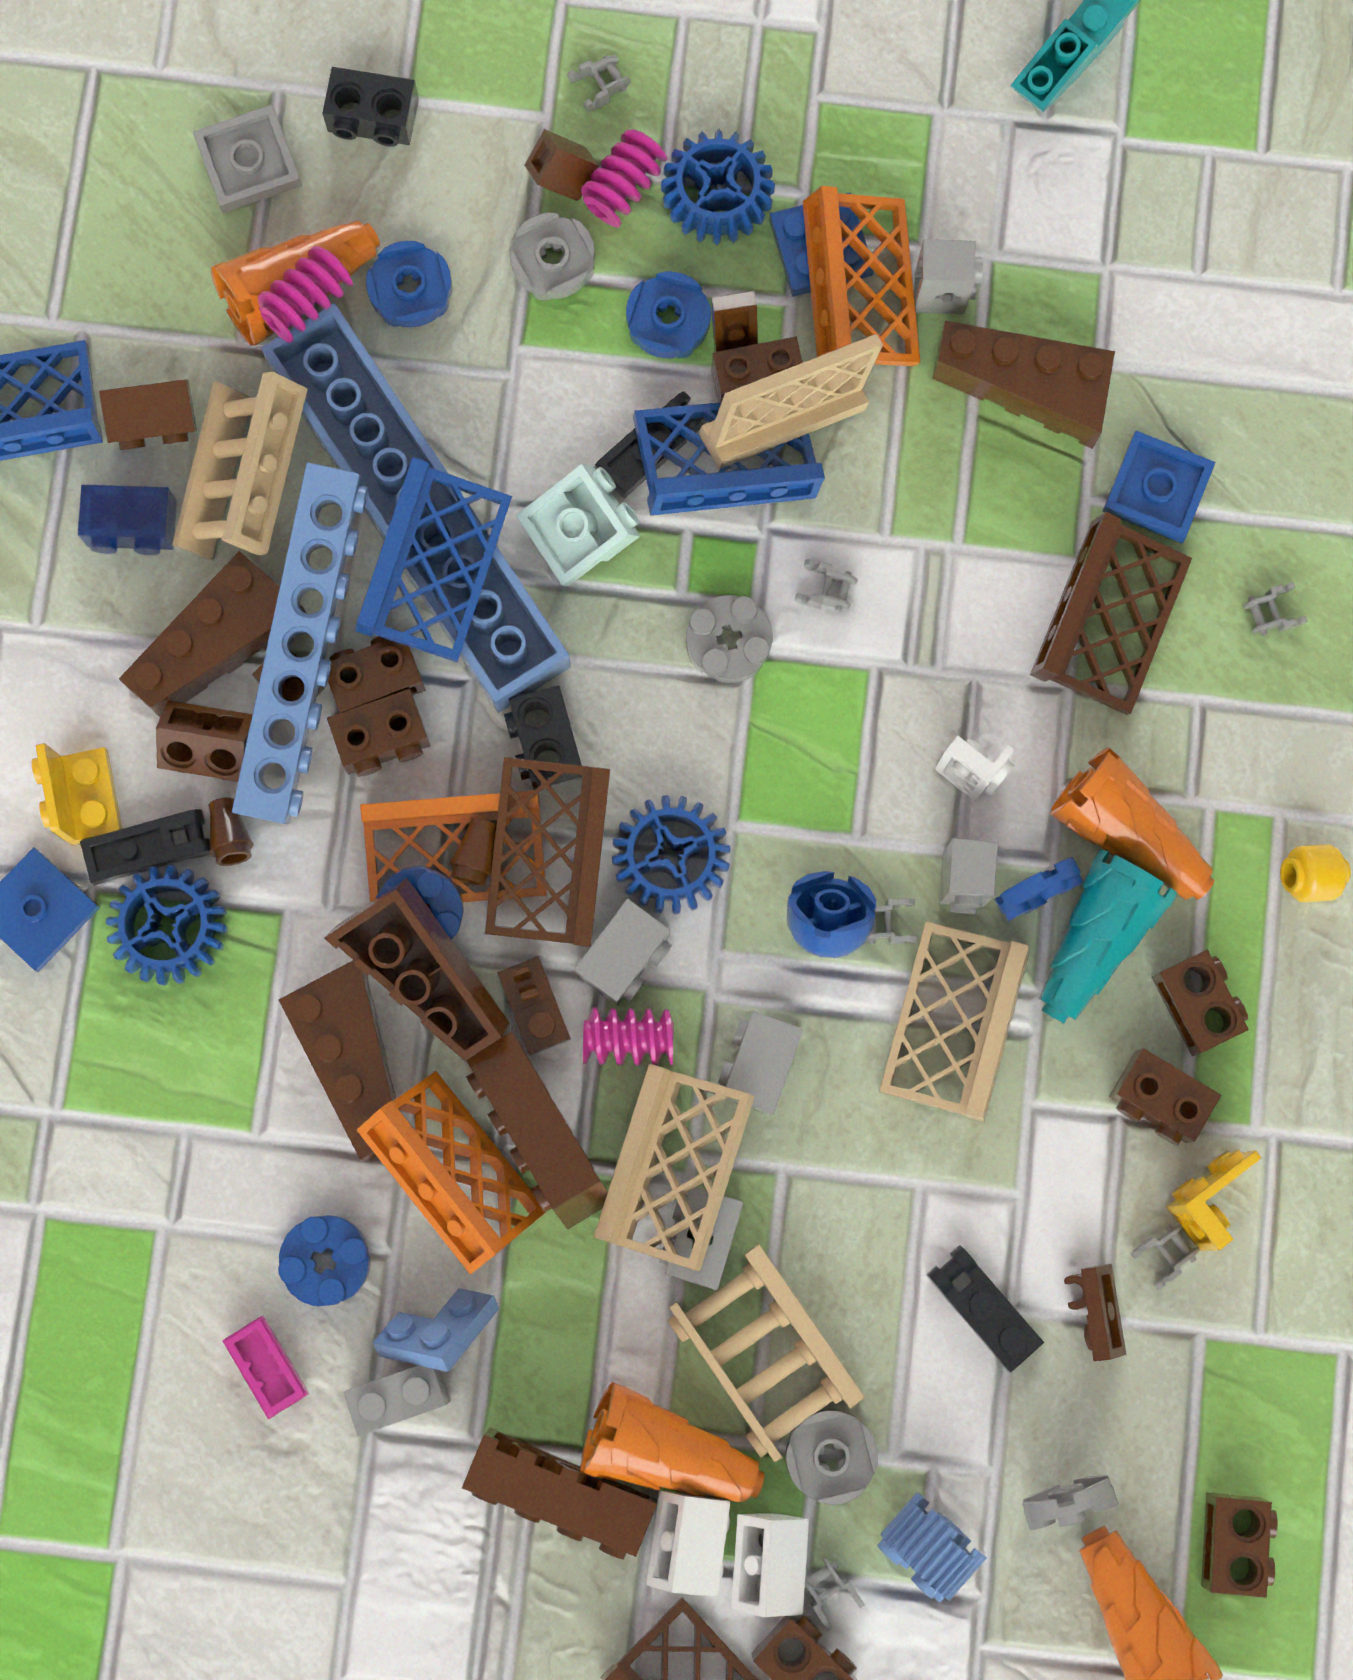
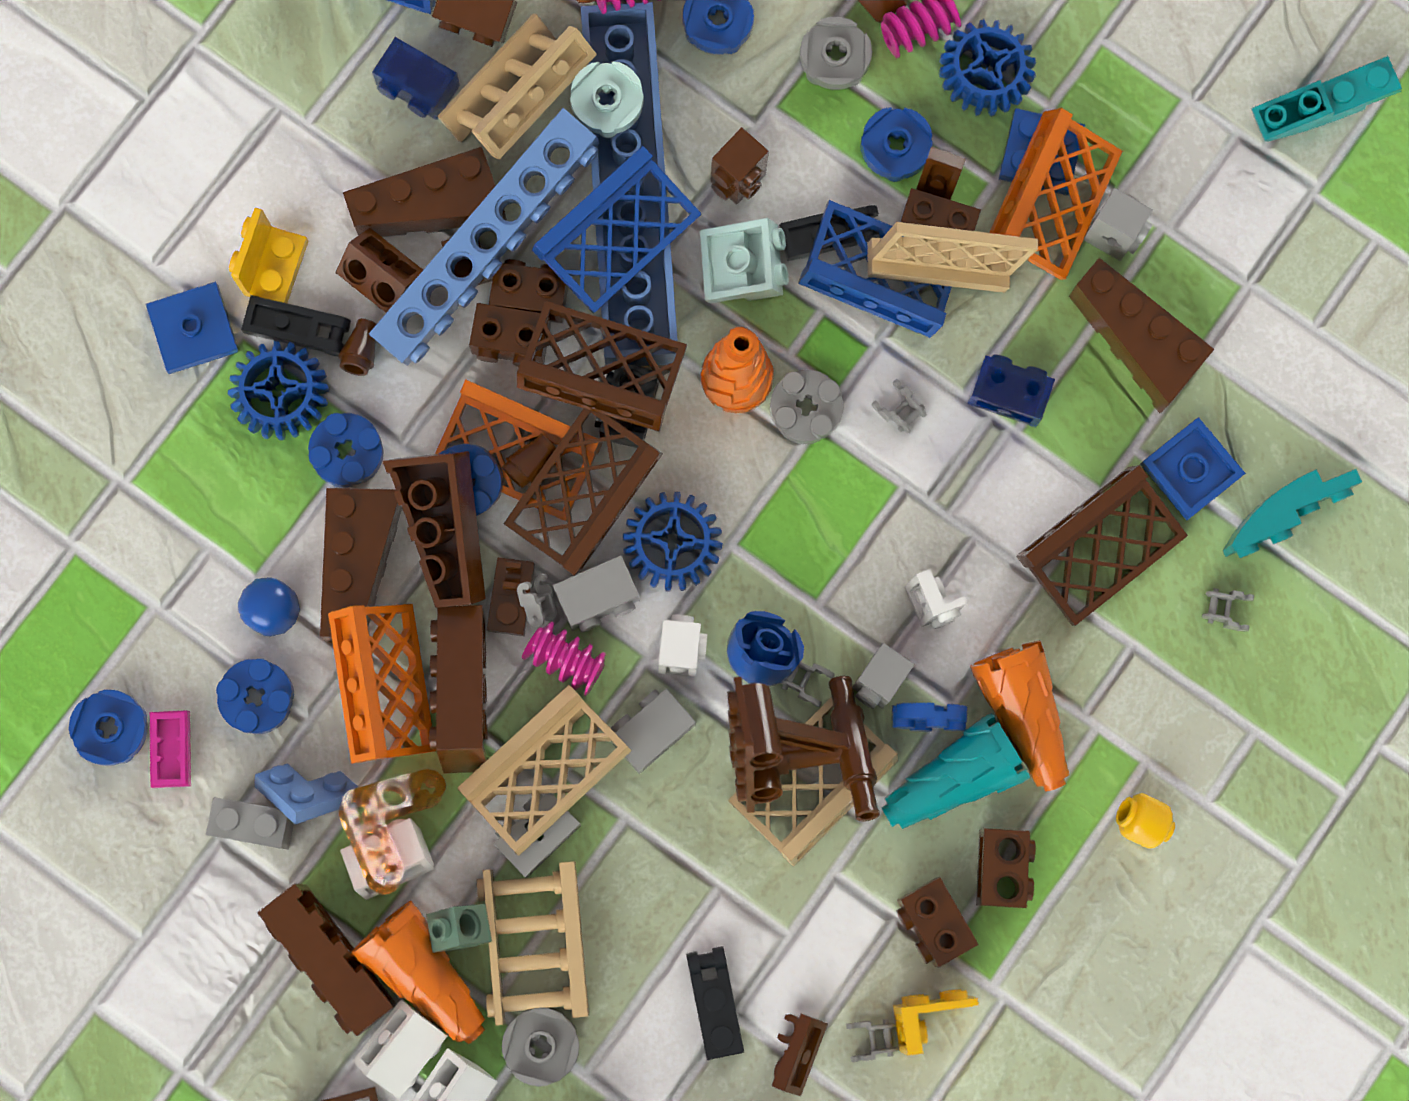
camera: 25 degrees right, 0 degrees up
none -> blue plate [69,690,148,766]
none -> blue hair [238,577,300,637]
none -> blue plate [308,413,384,488]
none -> clear orange beam [338,769,446,894]
none -> white brick [340,818,435,900]
none -> sand green brick [426,904,492,953]
none -> reddish brown fence [517,301,687,432]
none -> light grey piece [517,573,557,628]
none -> light aqua plate [570,61,644,138]
none -> white brick [658,615,708,677]
none -> orange cone [701,327,774,413]
none -> reddish brown brick [710,127,769,205]
none -> reddish brown plate [727,676,880,821]
none -> clear blue brick [967,354,1055,427]
none -> teal slope [1223,469,1362,558]

